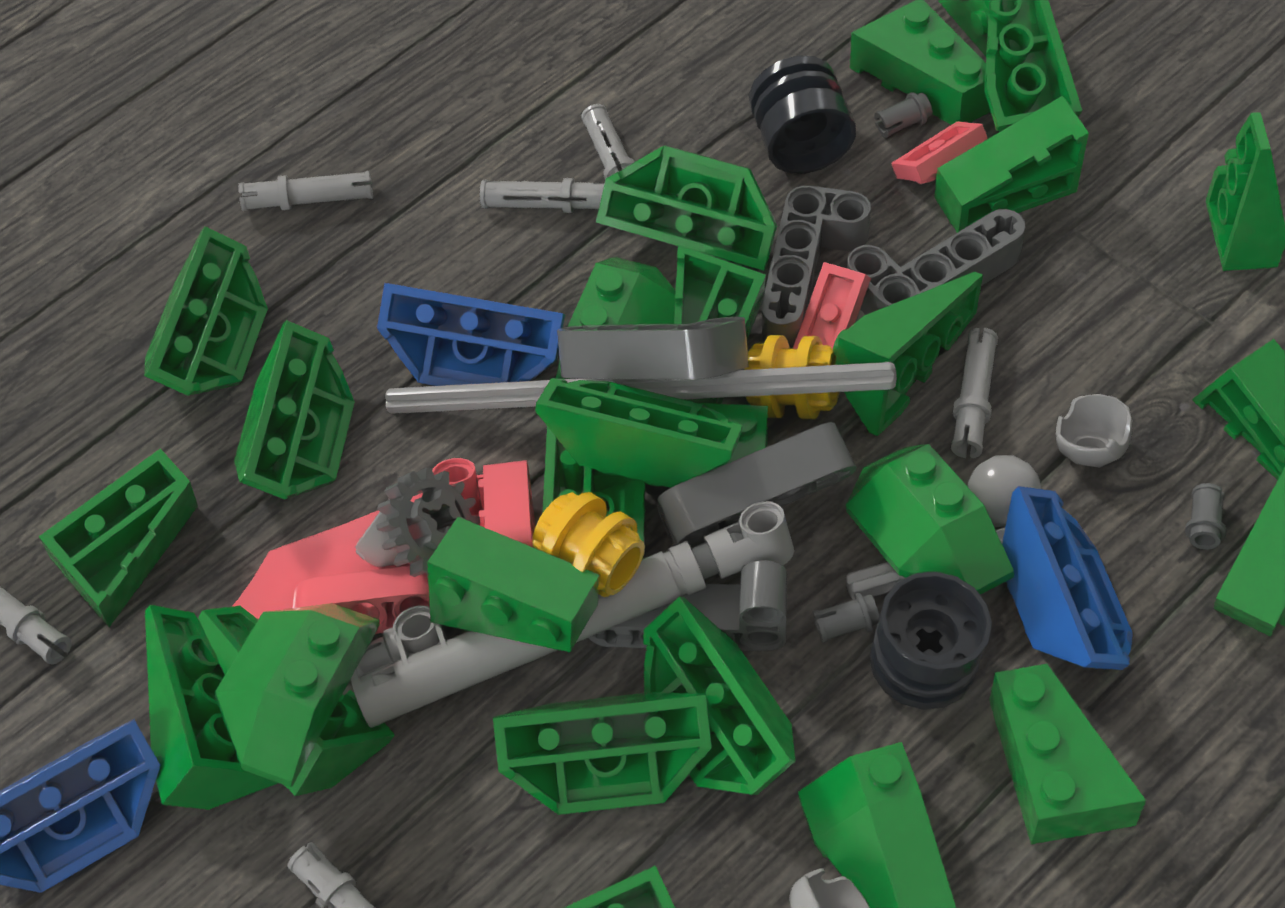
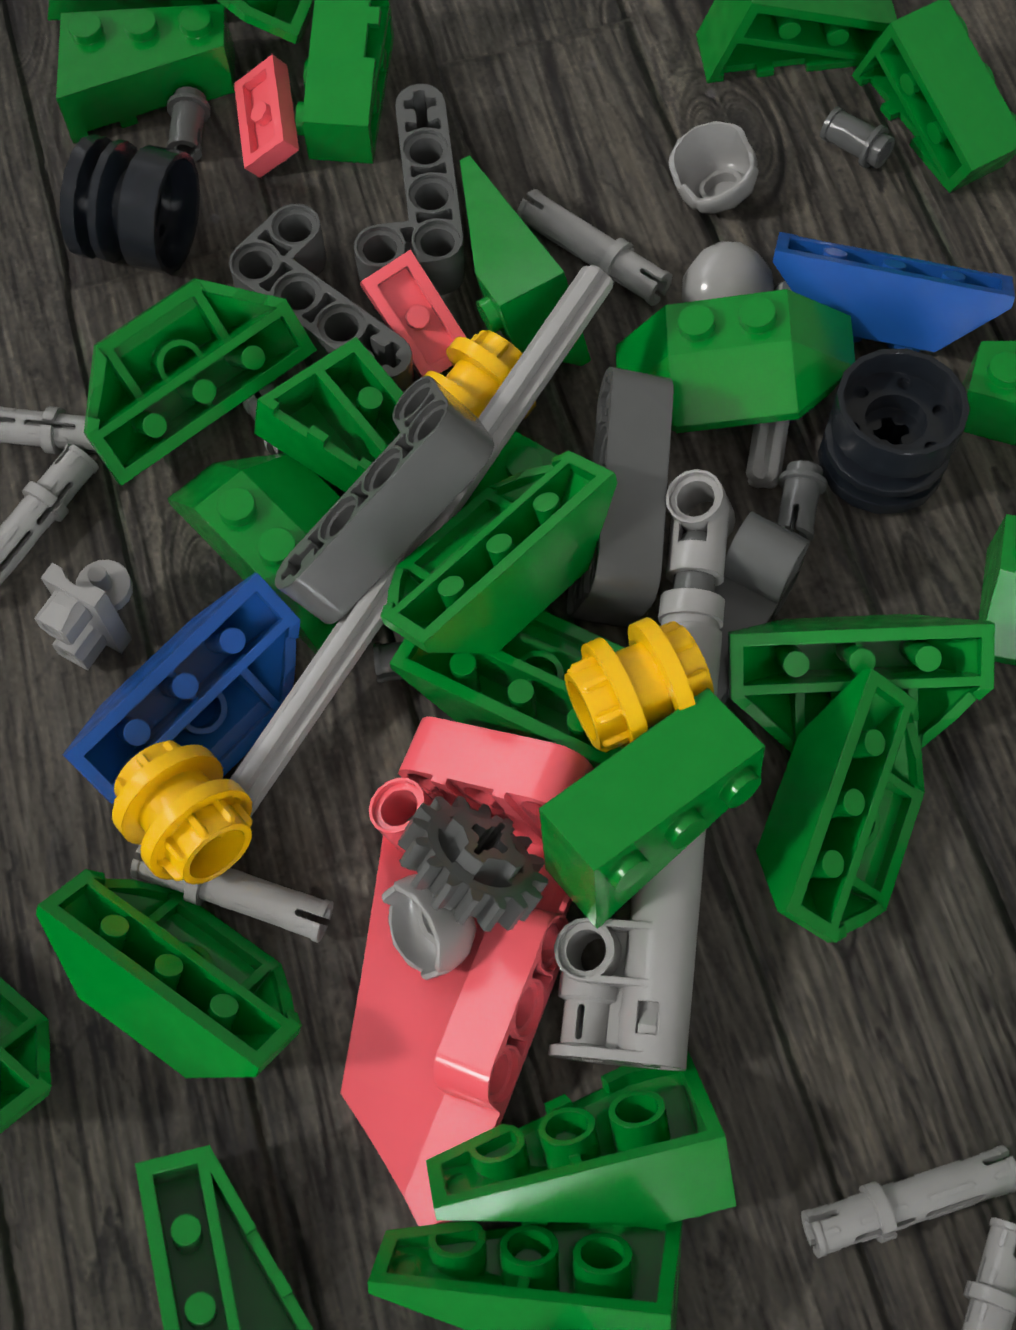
camera: 65 degrees left, 10 degrees up
green wedge [215,603,380,788] -> none
none -> light grey hips [34,559,133,670]
none -> yellow piece [112,740,253,885]
none -> light grey pin [130,845,334,943]

